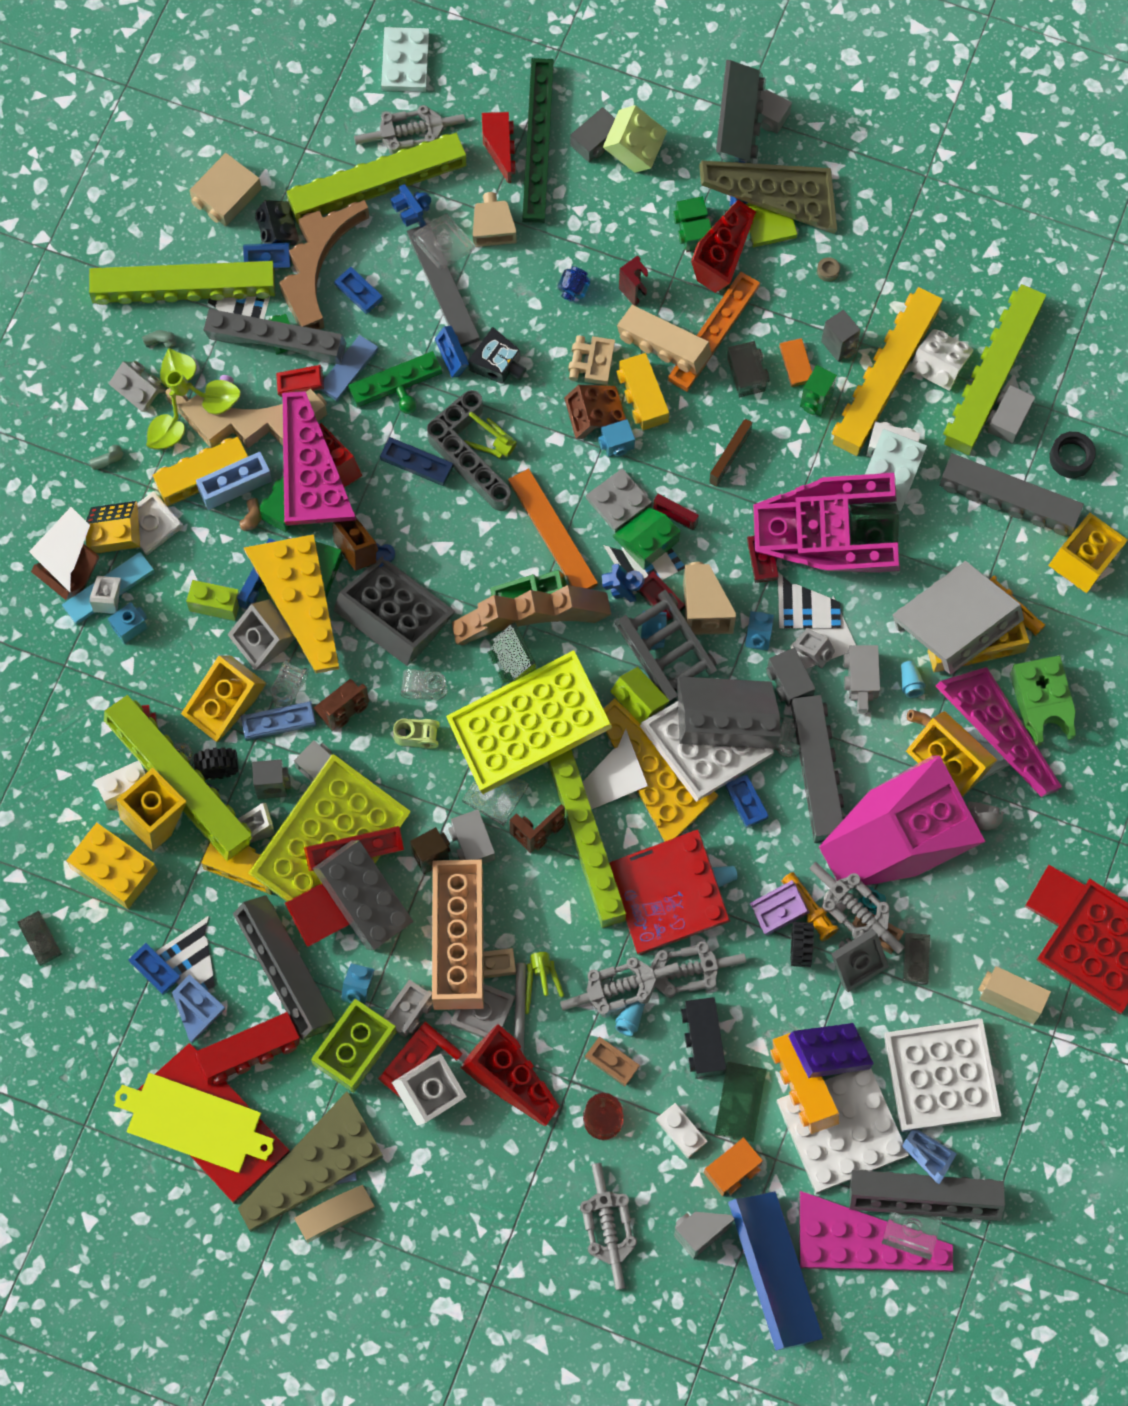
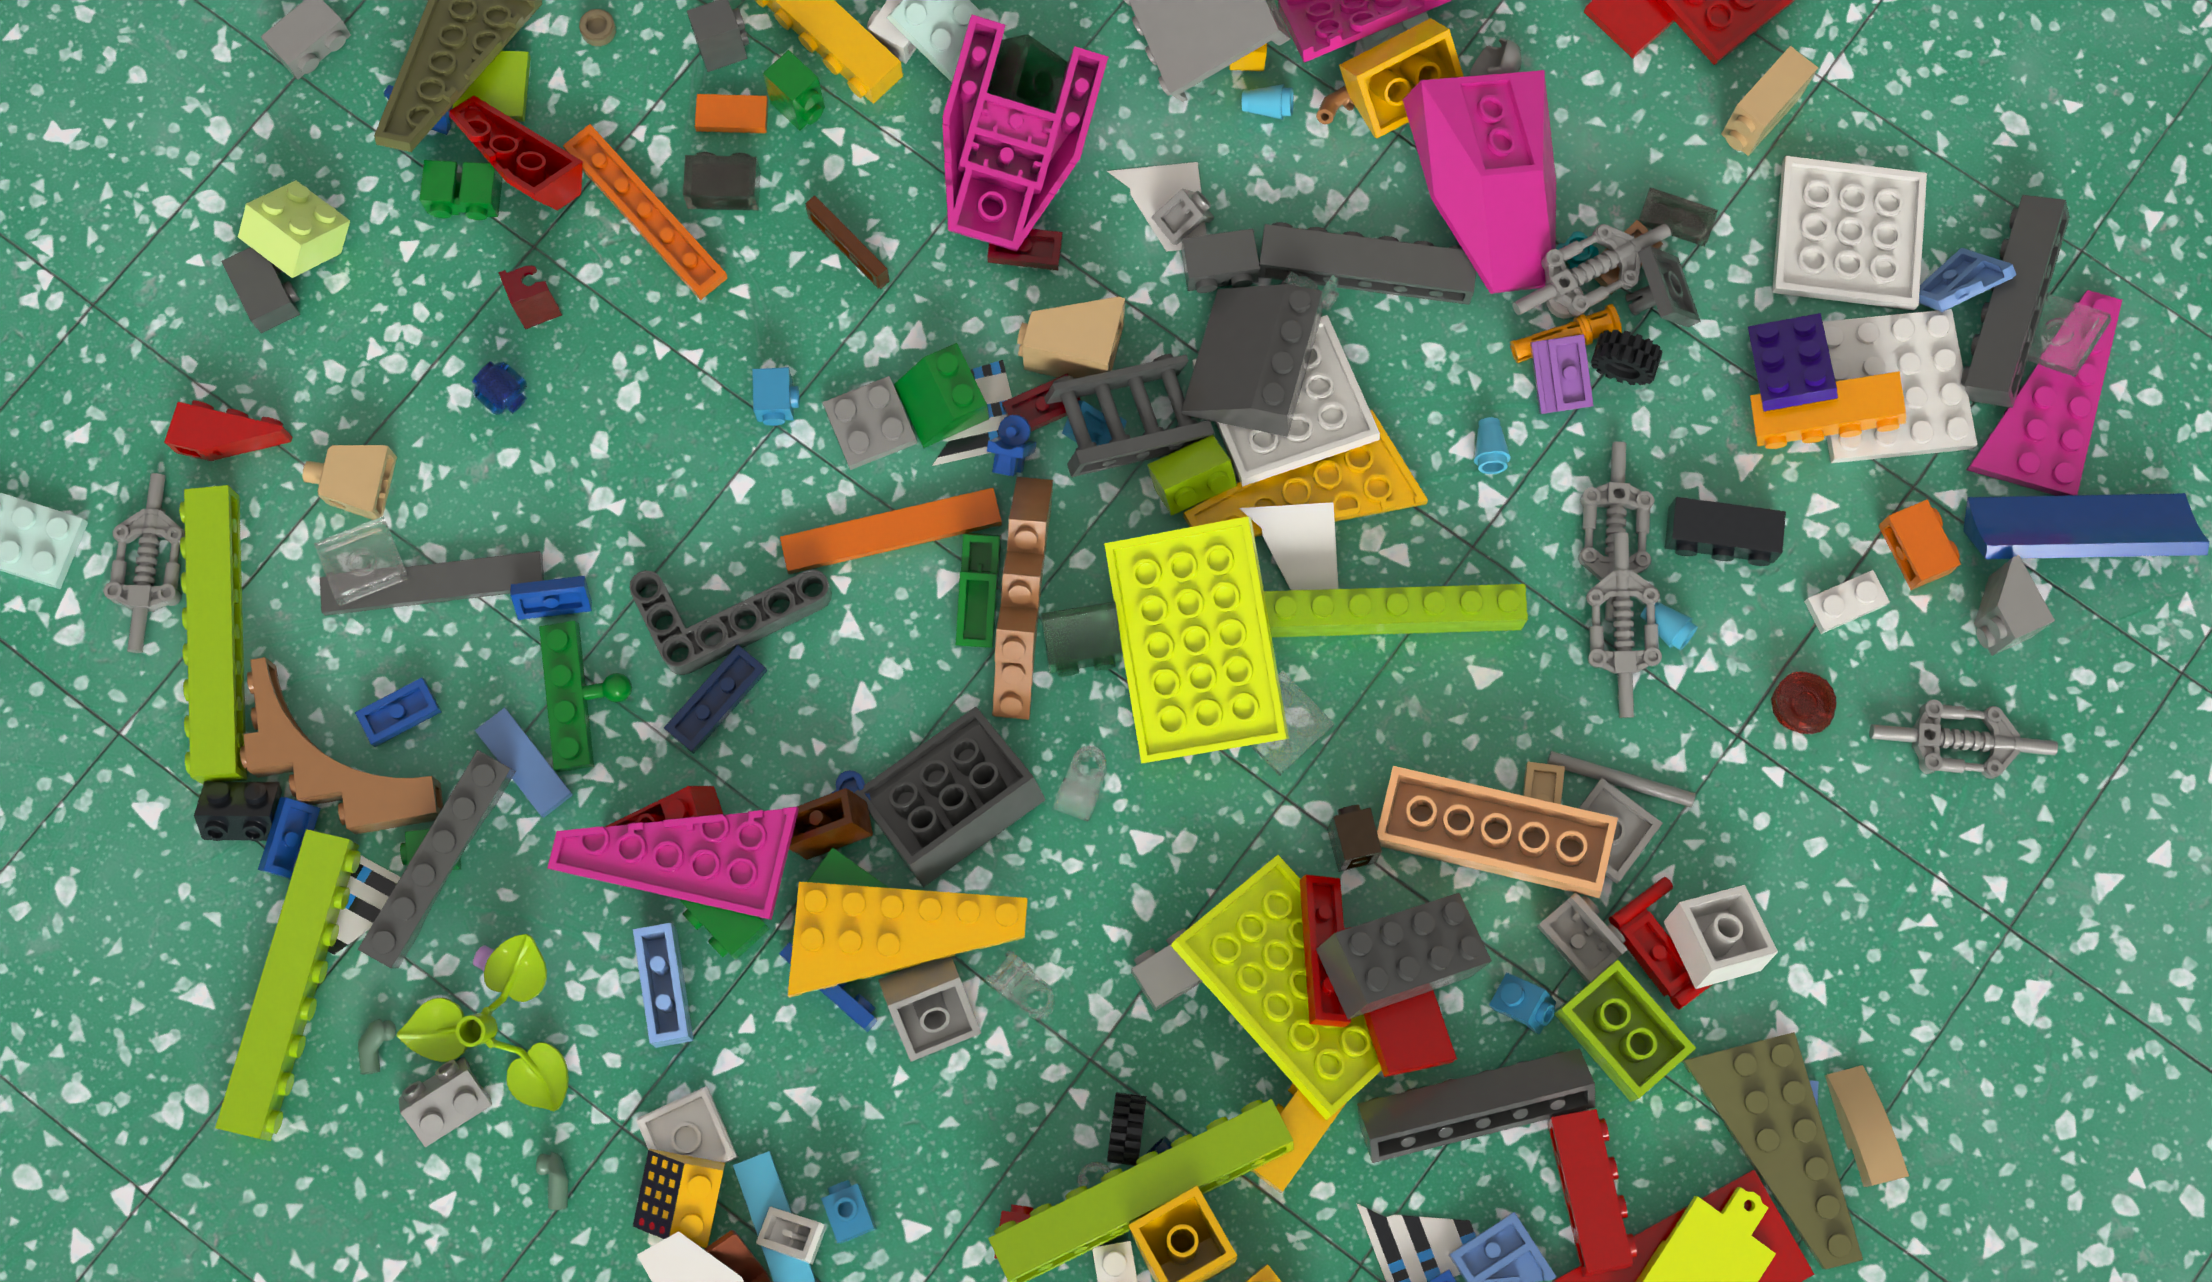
camera: 75 degrees left, 5 degrees up
yellow brick [153,437,248,507] -> none
tan arch [165,388,327,448] -> none
yellow slope [181,655,266,742] -> none
lime brick [186,580,239,621] -> none
tan brick [190,153,262,226] -> none
white slope [238,803,275,842] -> none
medium nougat arm [239,498,262,531] -> none
medium blue tile [241,701,316,741] -> none
dark grey brick [252,759,291,799] -> none
red tile [276,365,324,397] -> none
copper bracket [313,678,369,731] -> none
blue hips [391,184,431,228] -> none
yellowish green piece [393,719,440,749] -> none
light grey brick [448,809,495,864] -> none
red wedge [460,1024,560,1126] -> none
lime plant [464,412,517,459] -> none
black torso [468,327,527,383] -> none
copper bracket [510,804,565,853] -> none
dark green plate [522,58,554,223] -> none
lime plant [525,952,564,1014] -> none
copper bracket [564,385,626,439] -> none
tan plate [568,336,615,385] -> none
medium nougat plate [585,1036,640,1087] -> none
red plate [609,829,731,955] -> none
tan brick [617,305,712,375] -> none
yellow brick [617,353,669,431] -> none
dark red tile [653,493,699,530] -> none
clear green piece [714,1062,767,1143] -> none
dark grey slope [716,60,766,163] -> none
blue plate [725,774,768,829] -> none
dark azure bracket [745,611,774,650] -> none
sticker [778,572,841,628] -> none
light grey hinge [843,645,880,714] -> none

